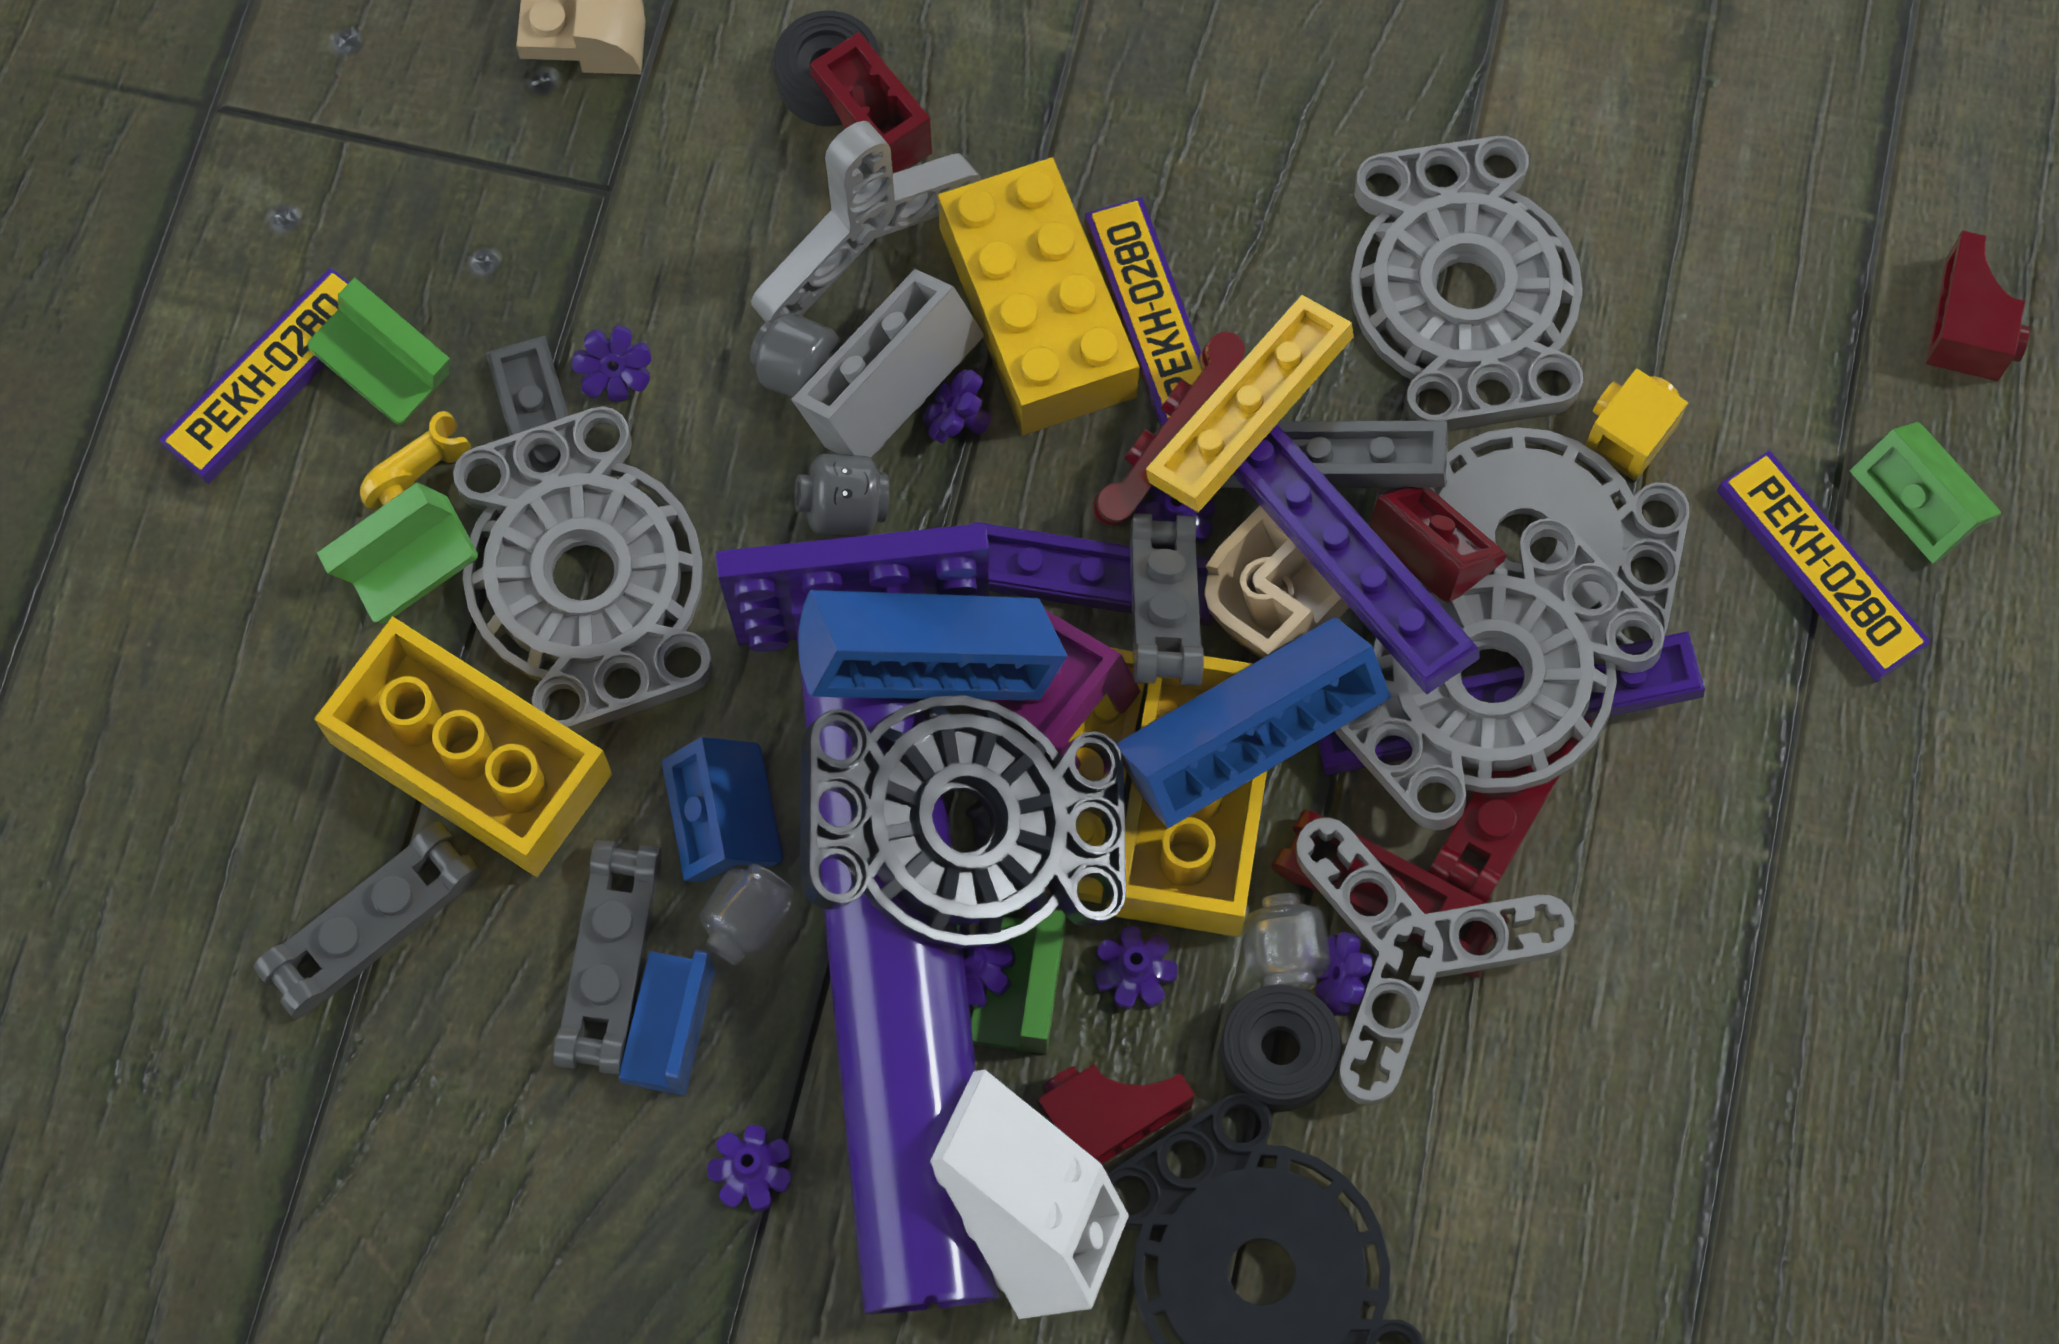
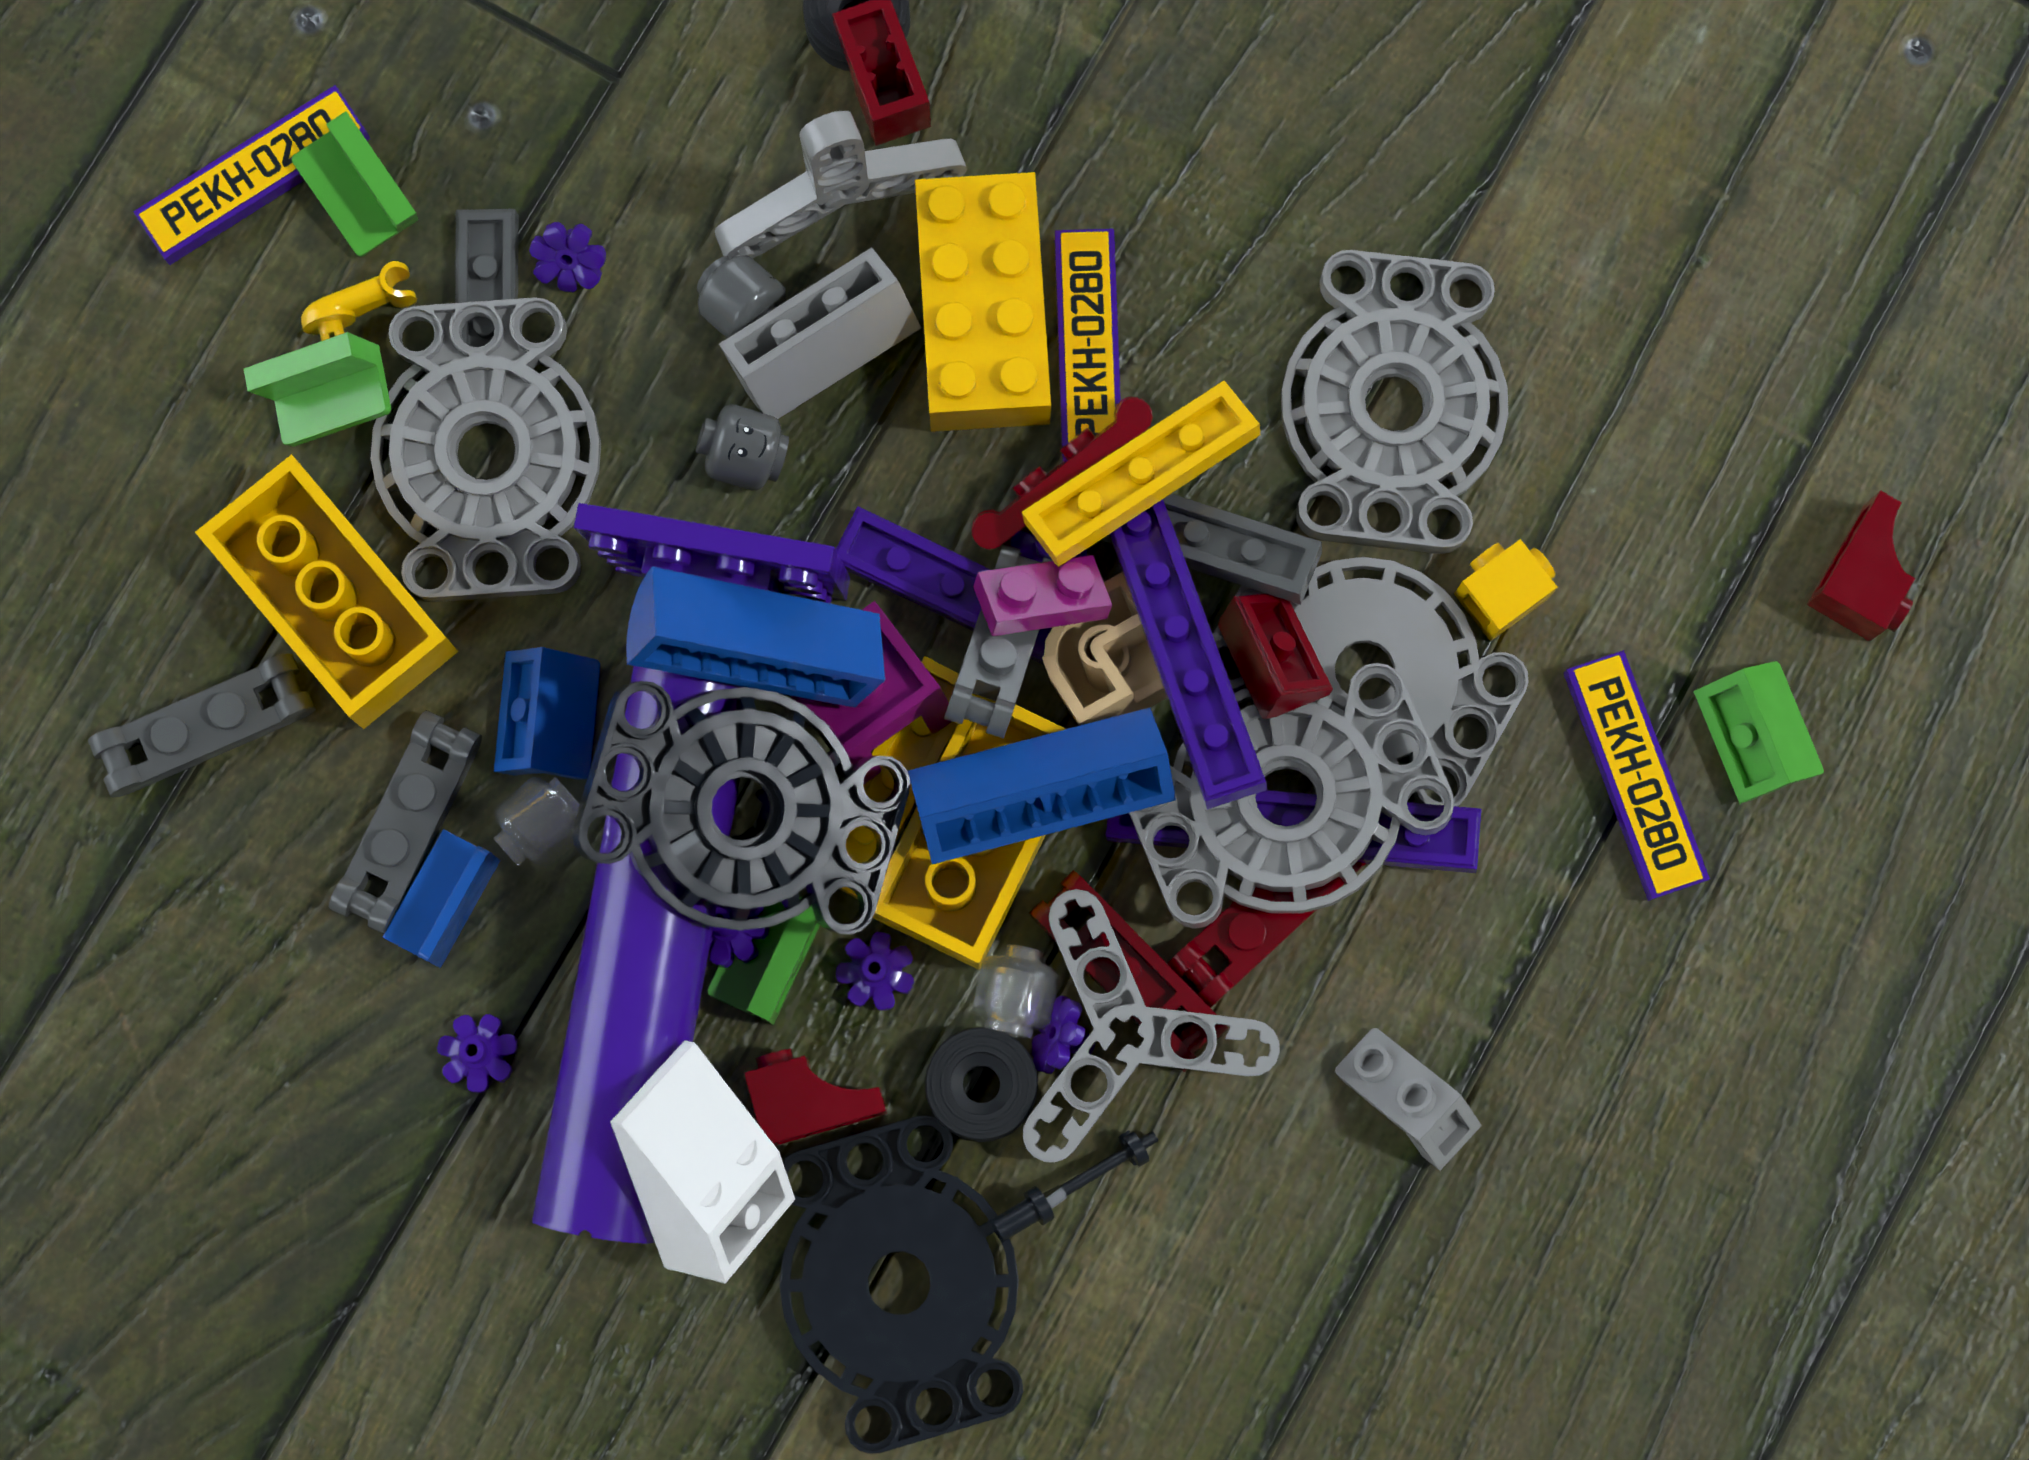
camera: 15 degrees right, 10 degrees up
dark purple plant [923,369,992,444] -> none
none -> magenta plate [973,555,1112,636]
none -> black piece [990,1130,1158,1242]
none -> light grey bracket [1335,1028,1482,1171]

